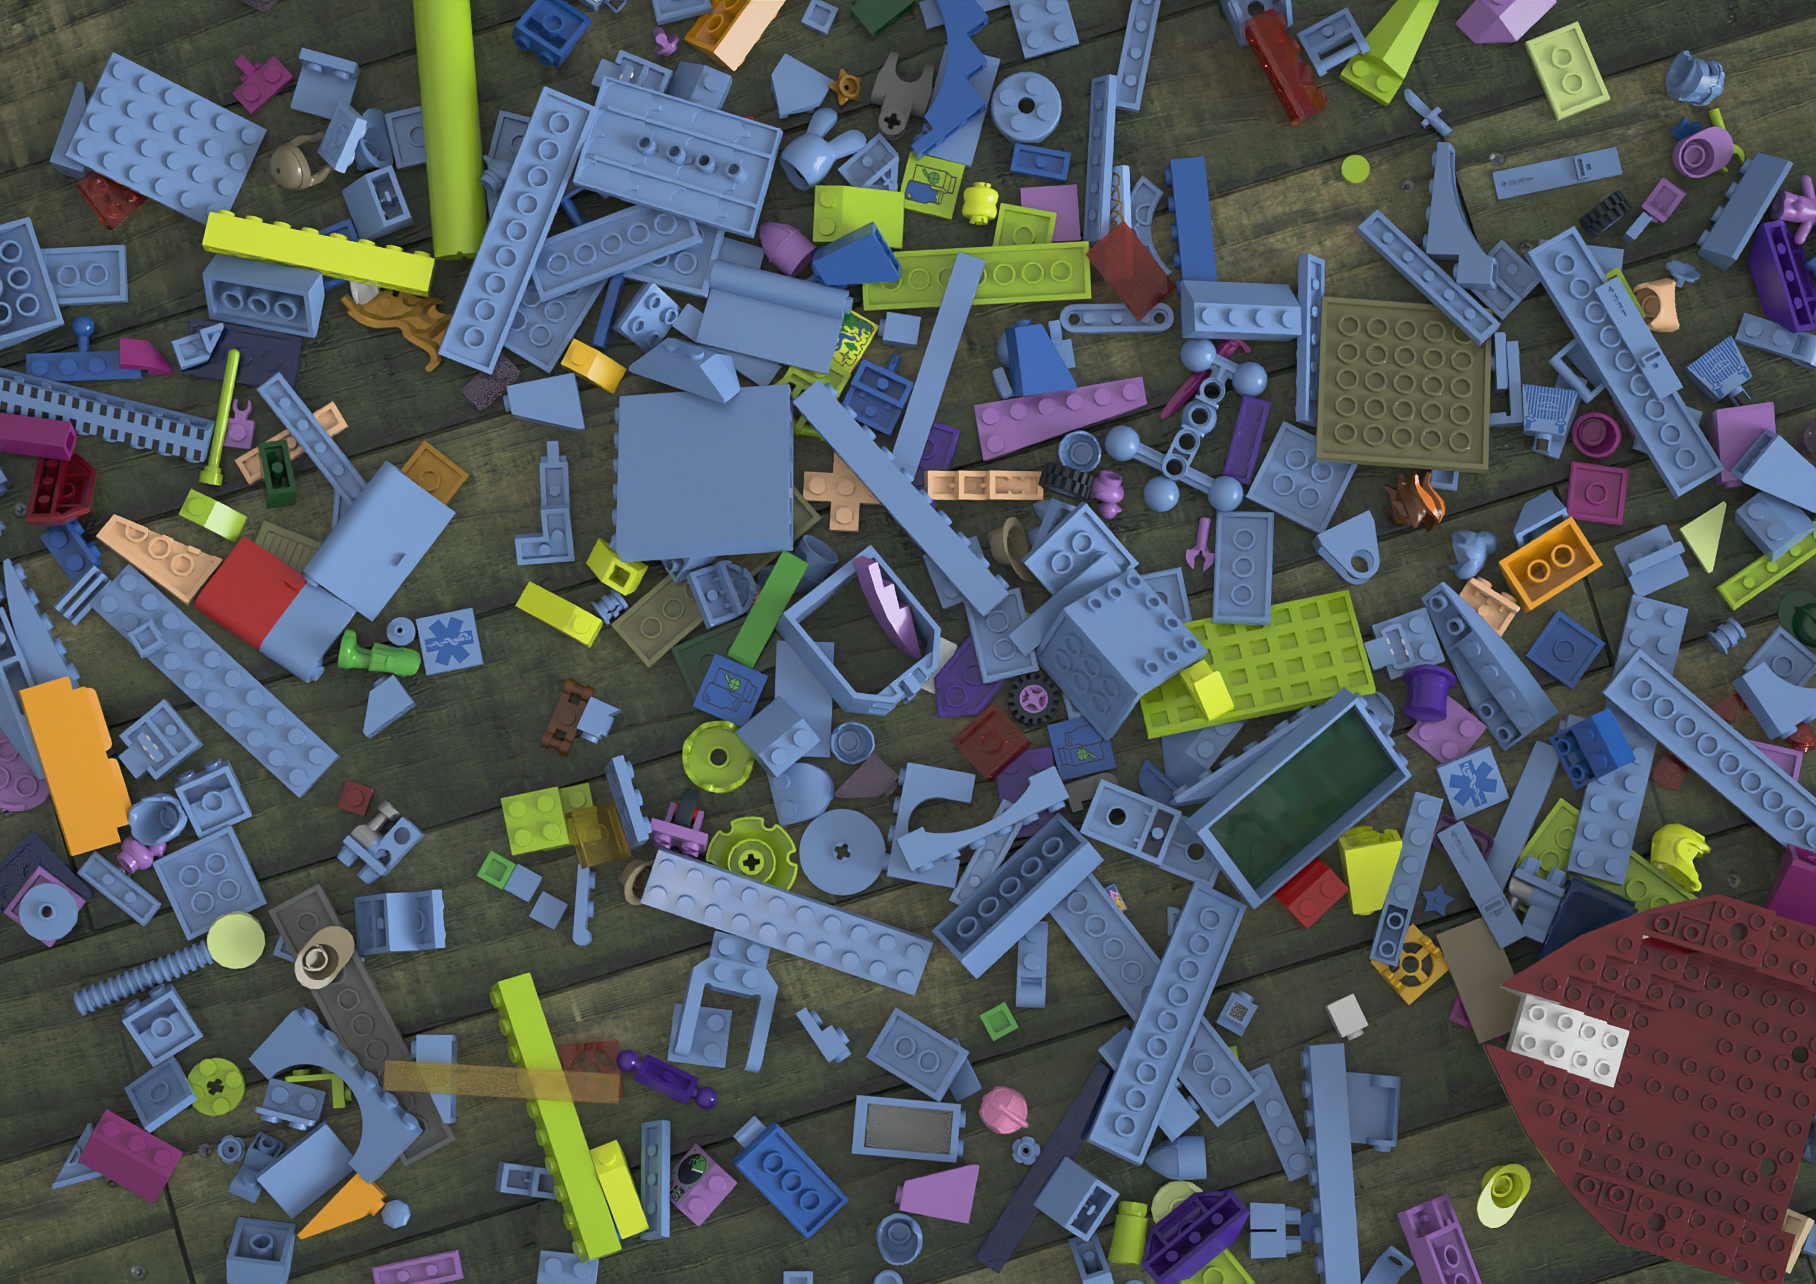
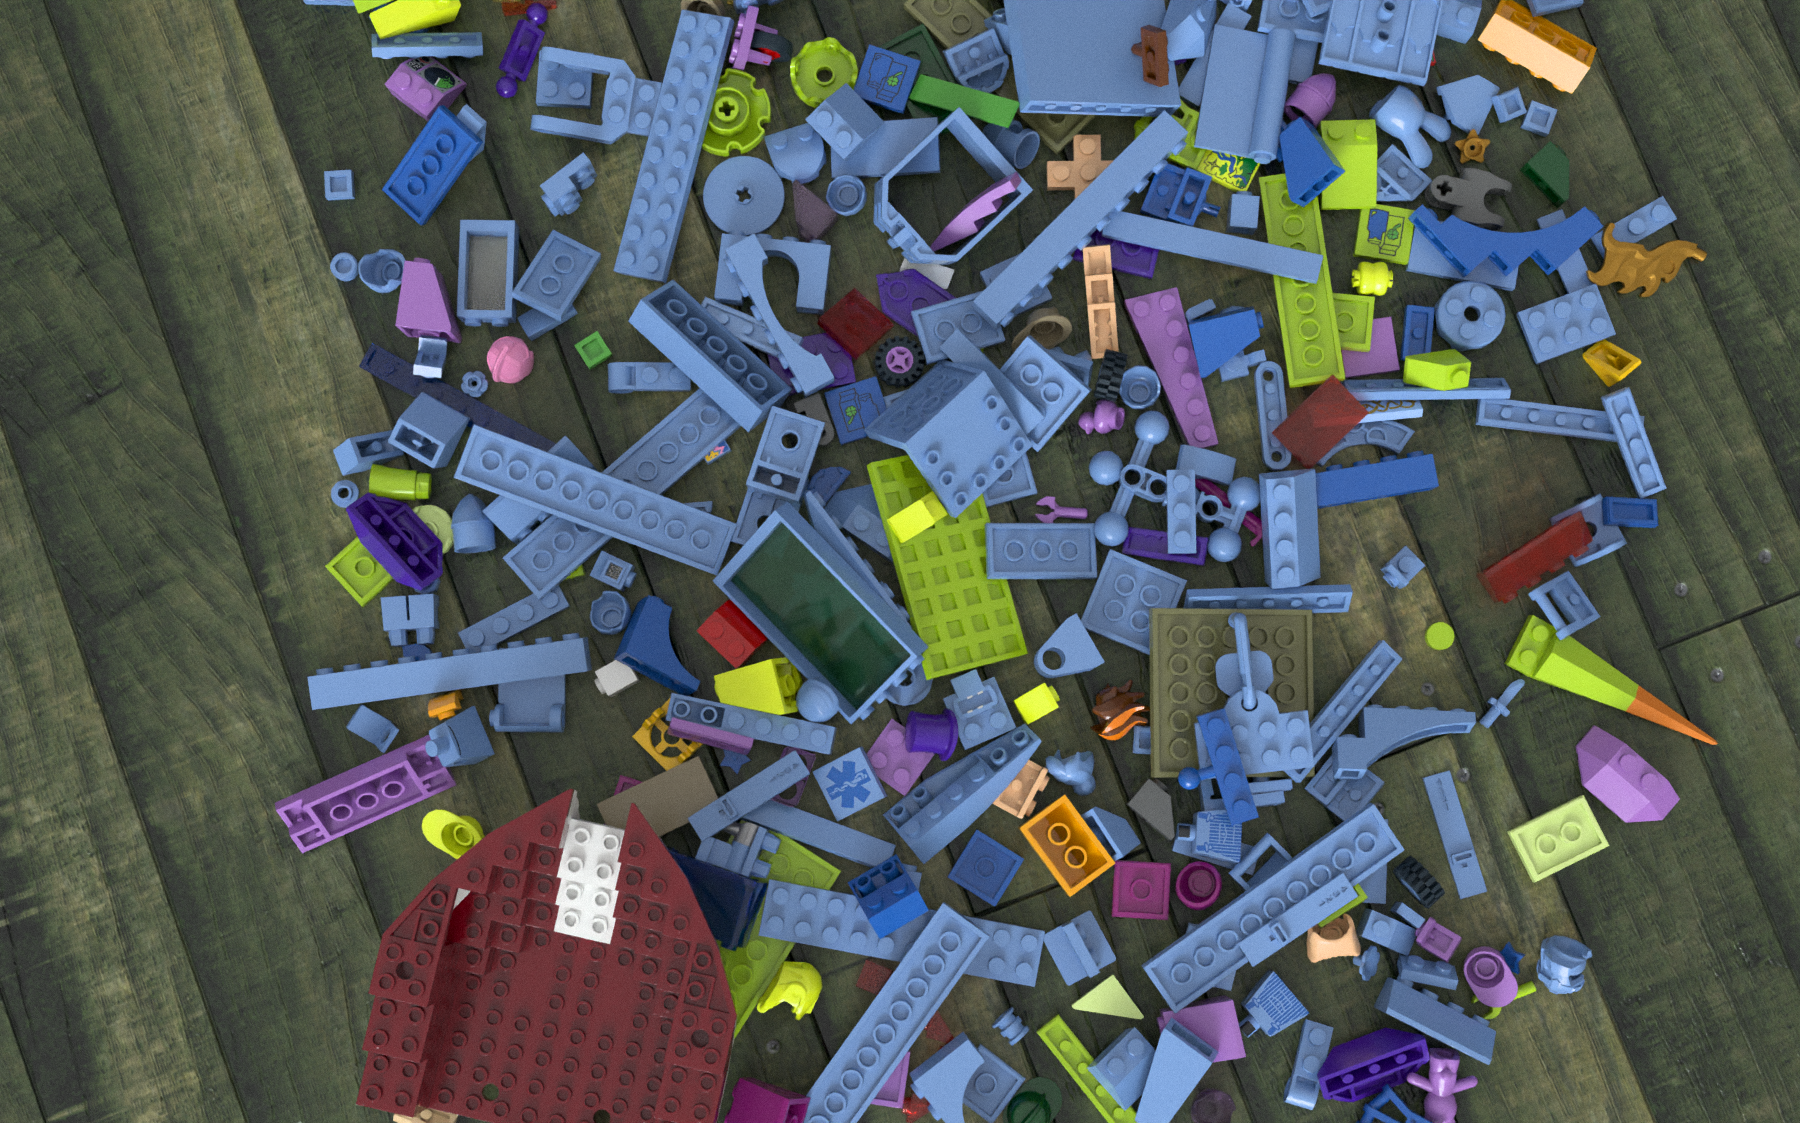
camera: 85 degrees right, 0 degrees up
none -> medium blue bracket [413,335,447,378]
none -> medium blue torso [425,706,495,767]
none -> light orange slope [428,689,463,721]
none -> medium blue hair [590,591,632,635]
none -> blue arch [614,595,700,696]
none -> medium lavender tile [667,717,754,755]
none -> medium blue hair [796,677,841,723]
none -> neon yellow slope [1013,683,1060,725]
none -> dark grey slope [1125,778,1175,840]
none -> reddish brown plate [1131,25,1169,87]
none -> medium blue plate [1166,469,1196,554]
none -> medium blue slope [1176,445,1236,486]
none -> blue plate [1178,707,1259,826]
none -> medium blue plate [1194,612,1314,779]
none -> medium blue slope [1356,908,1416,956]
none -> medium blue bracket [1380,546,1425,589]
none -> medium blue plate [1397,955,1459,990]
none -> lime slope [1403,349,1471,391]
none -> medium blue tile [1491,87,1527,123]

